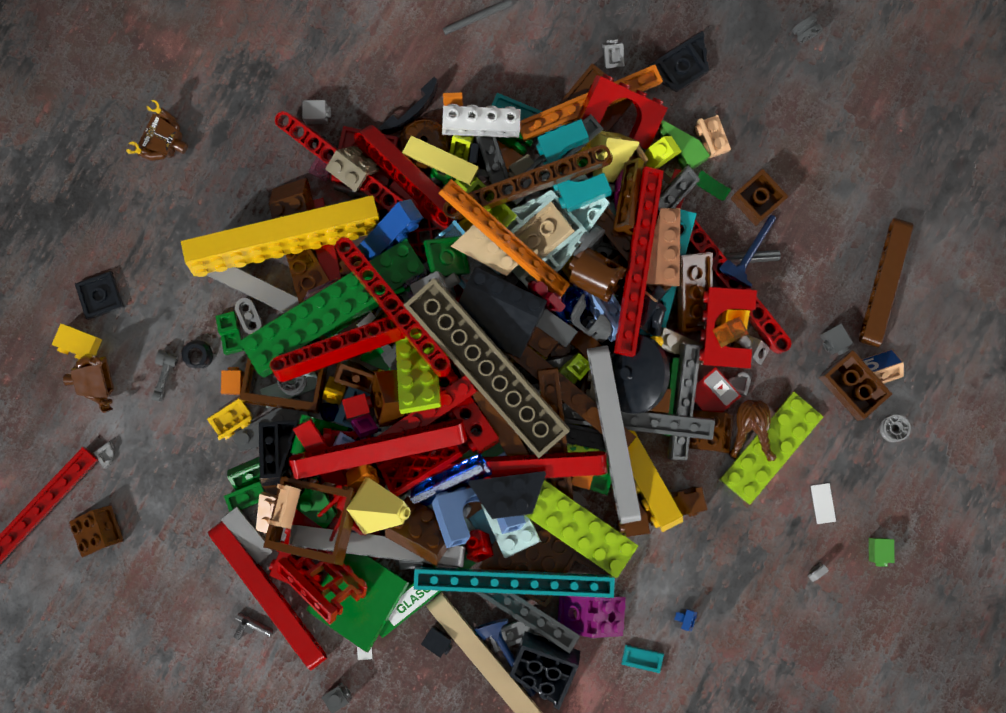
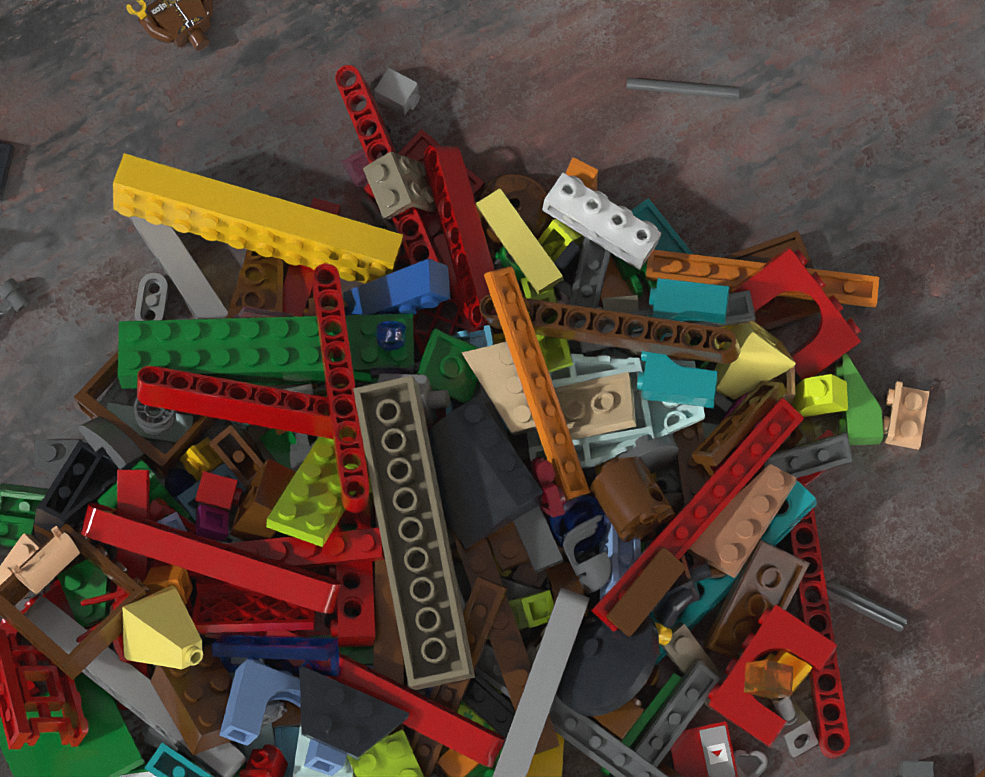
camera: 30 degrees right, 10 degrees down
black piece [181,340,213,369] -> none
yellow bracket [207,397,253,440] -> none
green slope [215,311,244,355] -> none
orange brick [221,367,245,395] -> none
reddish brown slope [268,178,315,219] -> none
black slope [379,77,438,135] -> none
light grey bracket [602,39,625,68] -> none
black wing [643,31,709,92] -> none
green sticker [697,170,731,201] -> none
dark blue piece [720,215,776,288] -> none
reddish brown brick [731,169,789,226] -> none
none -> dark grey slope [78,416,144,469]
none -> clear blue tile [376,321,406,351]
none -> reddish brown tile [606,547,686,637]

